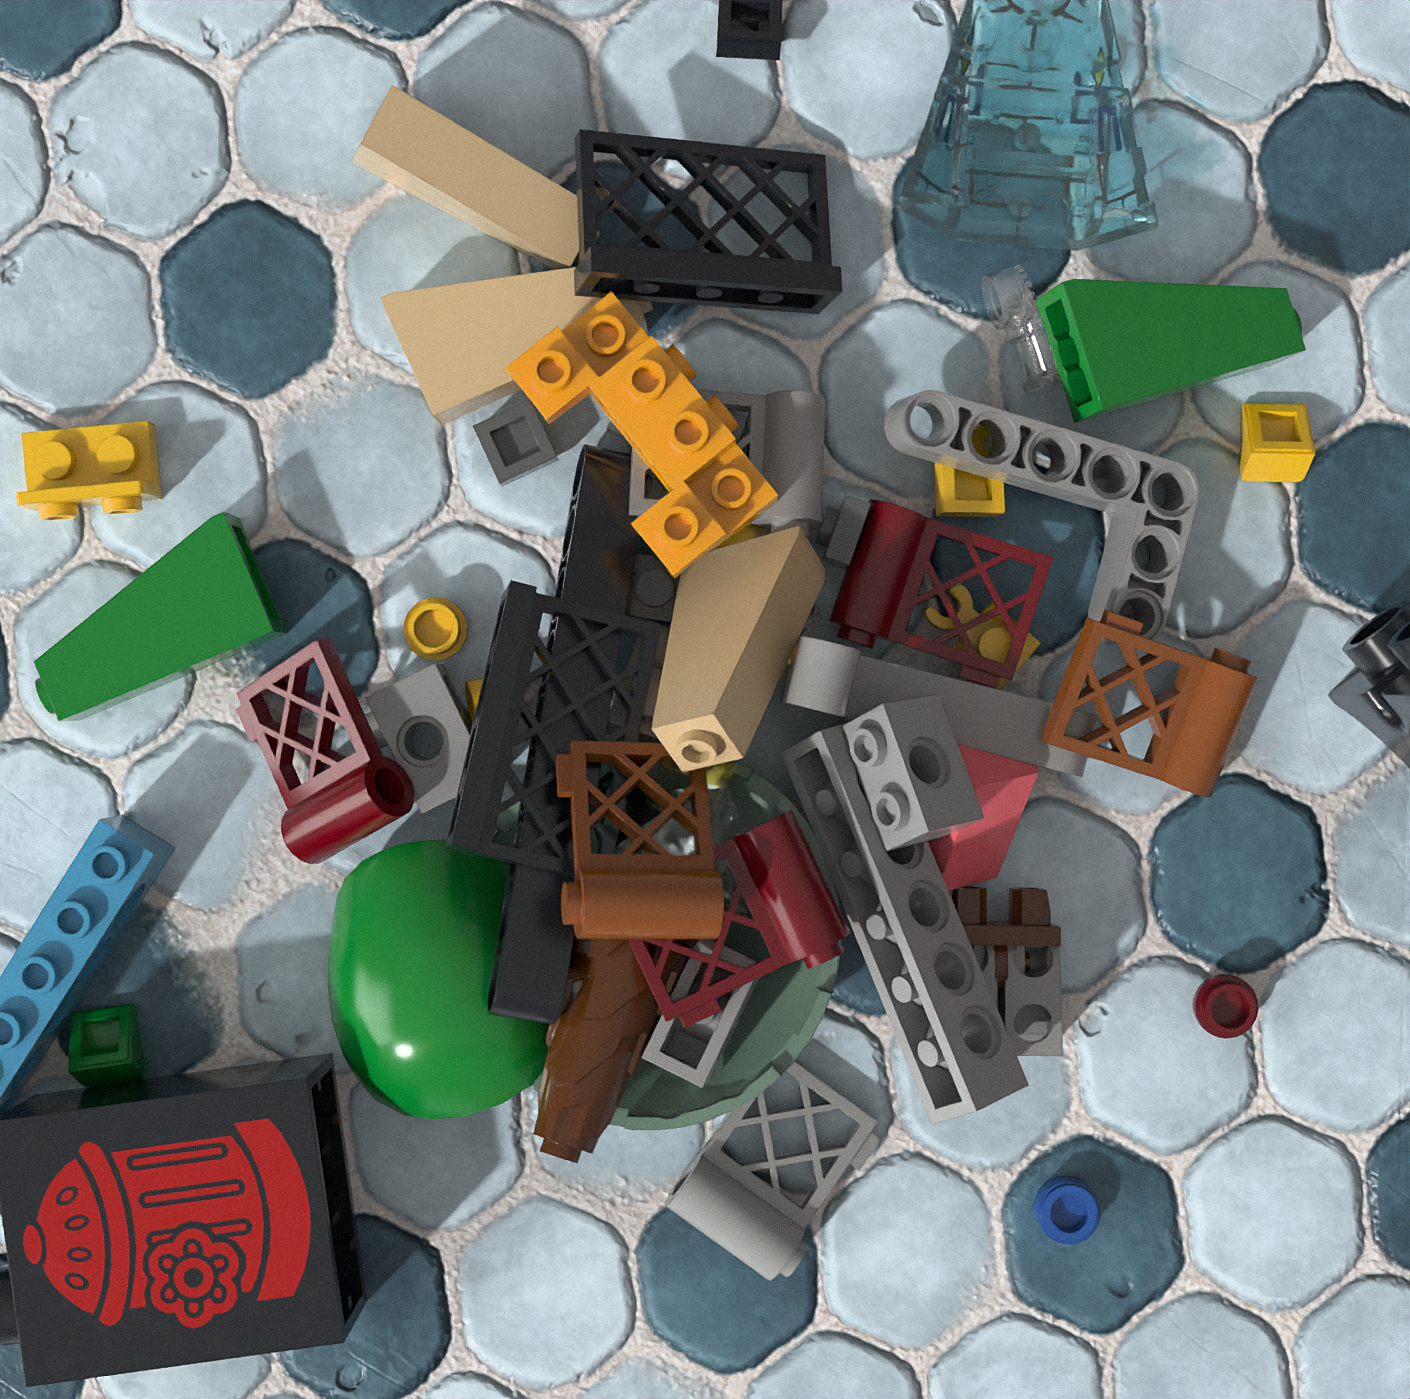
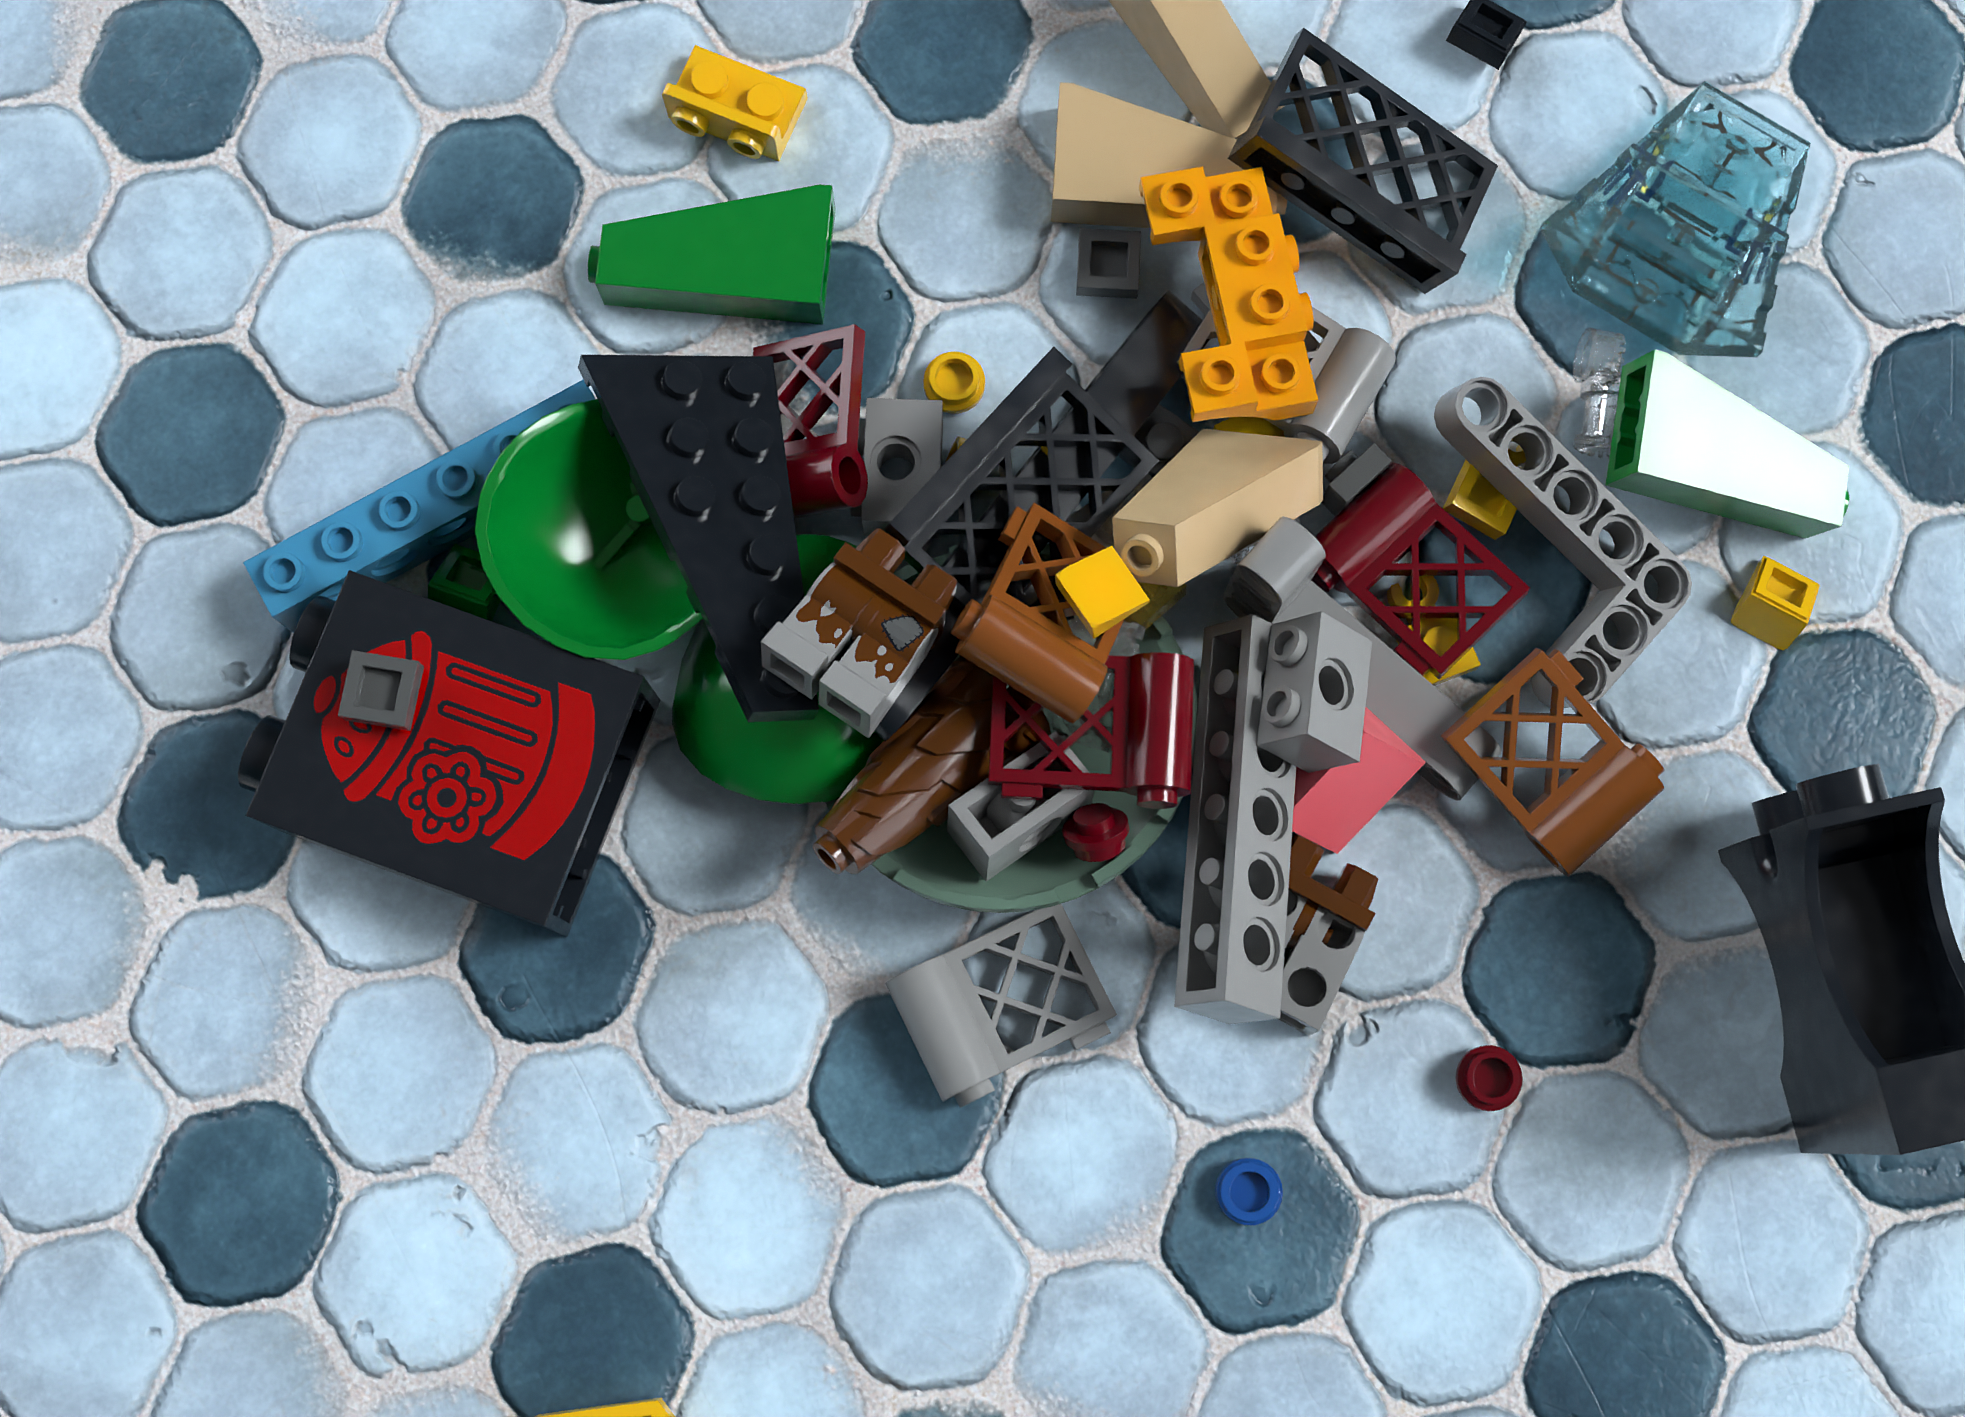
camera: 30 degrees right, 10 degrees down
none -> dark grey plate [338,650,424,731]
none -> green piece [475,399,702,660]
none -> black wing [578,354,819,722]
none -> hips [761,528,957,738]
none -> yellow slope [1055,545,1150,639]
none -> dark red plate [1062,803,1130,862]

